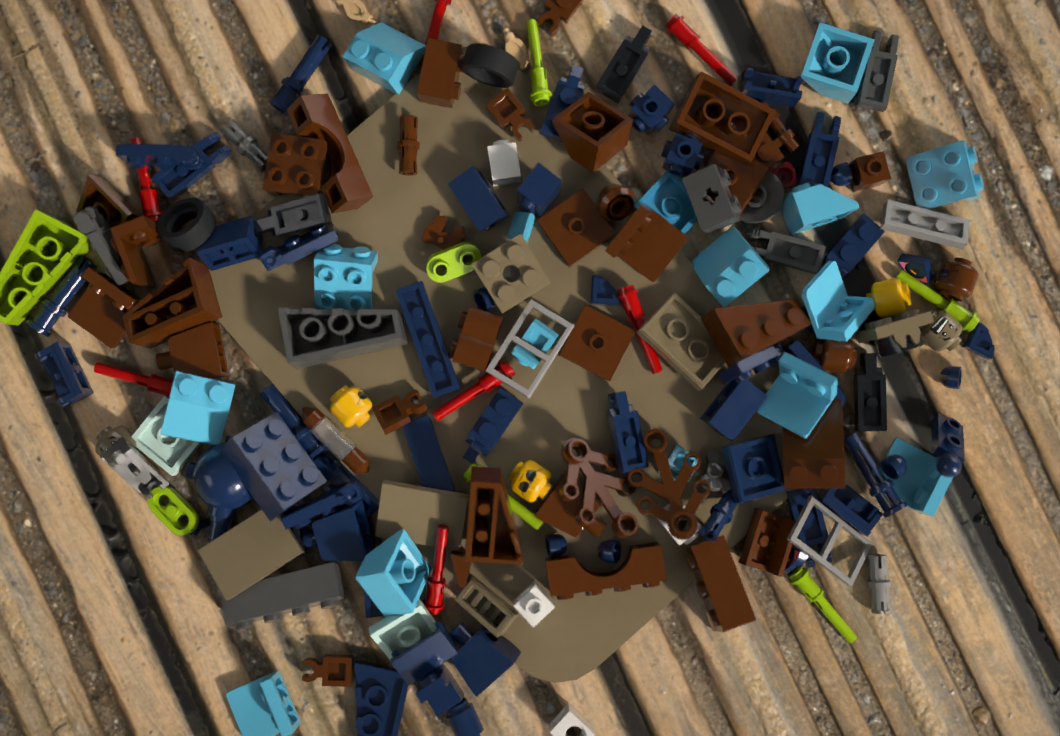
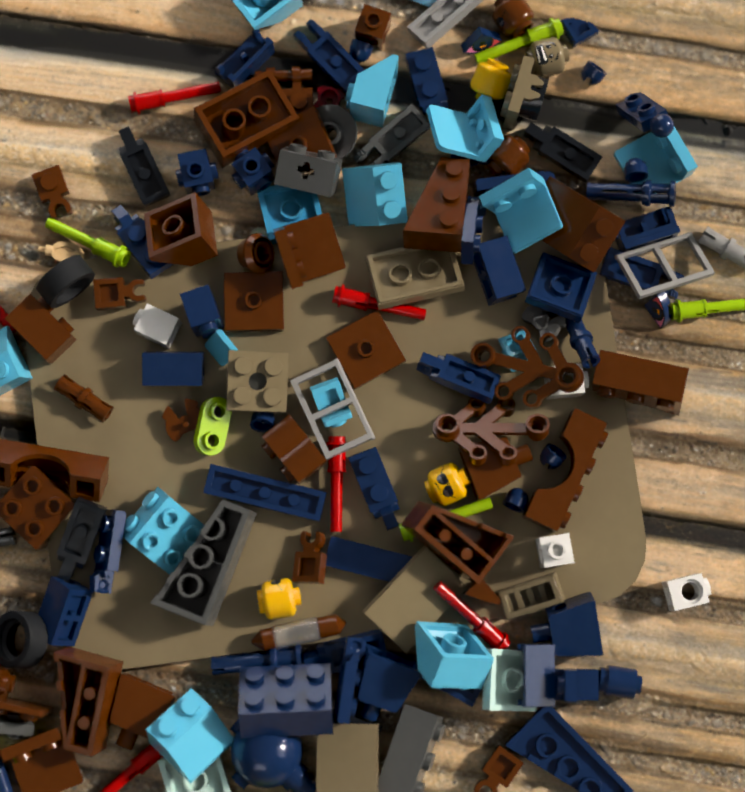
camera: 60 degrees left, 5 degrees down
dark blue tile [590,275,619,306] -> none
reddish brown bracket [739,508,796,577] -> none

